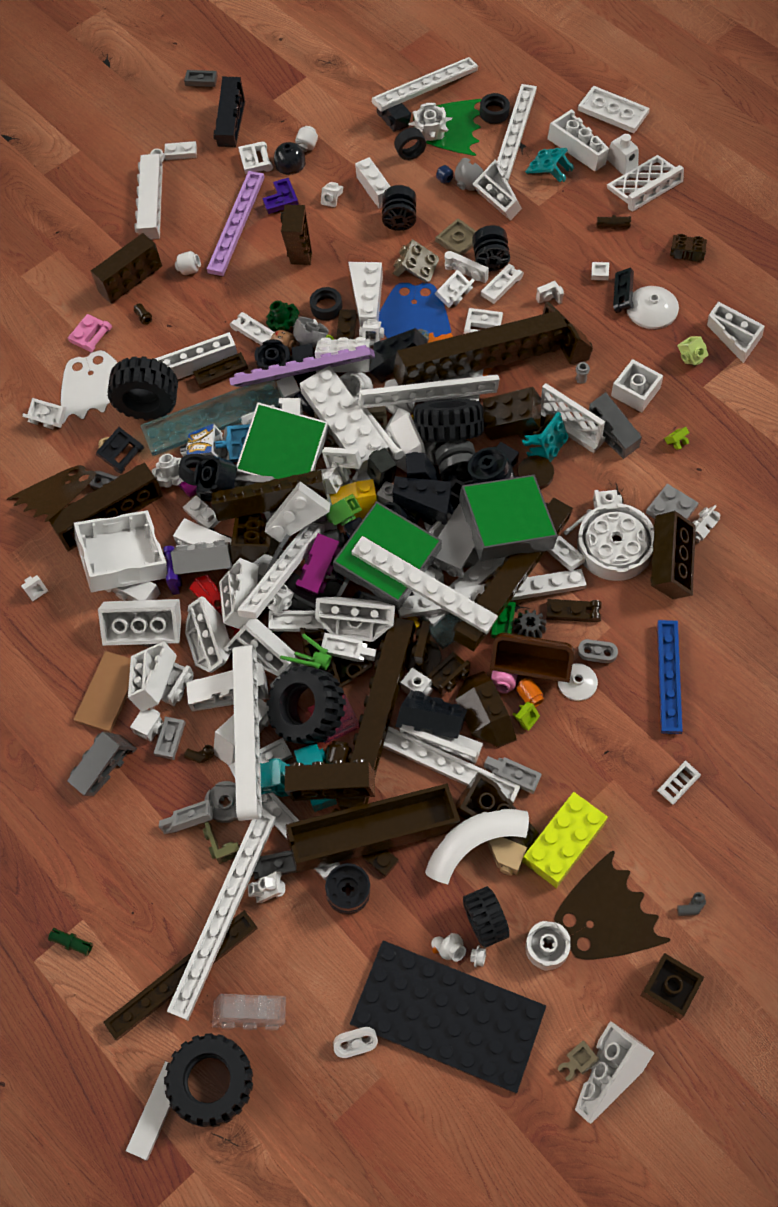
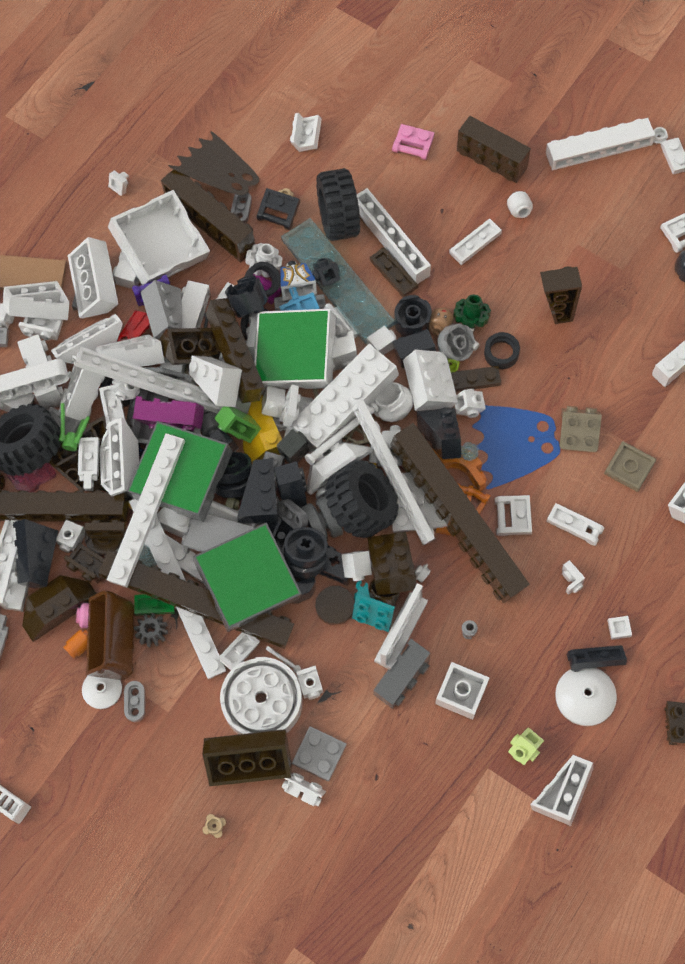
camera: 75 degrees right, 5 degrees up
white piece [61,350,117,424] -> none
dark brown pin [133,303,152,324] -> none
lavender plate [207,171,264,276] -> none
lavender plate [229,345,375,388] -> none
white plate [230,312,275,345] -> none
dark purple plate [263,178,299,214] -> none
white bracket [321,182,343,207] -> none
white wedge [348,262,383,327] -> none
black wheel [382,185,416,231] -> none
white bracket [434,270,475,308] -> none
white plate [444,251,489,283] -> none
black wheel [472,225,510,272] -> none
lime tile [513,702,540,731] -> none
dark brown wedge [542,302,593,364] -> none
dark brown plate [546,599,602,622] -> none
blue plate [657,620,683,734] -> none
lime tile [664,427,690,450] -> none
none -> tan plate [202,814,226,838]
none -> flat silver plate [277,499,308,529]
none -> black brick [312,258,340,286]
none -> white brick [341,551,372,581]
none -> white plate [449,219,502,265]

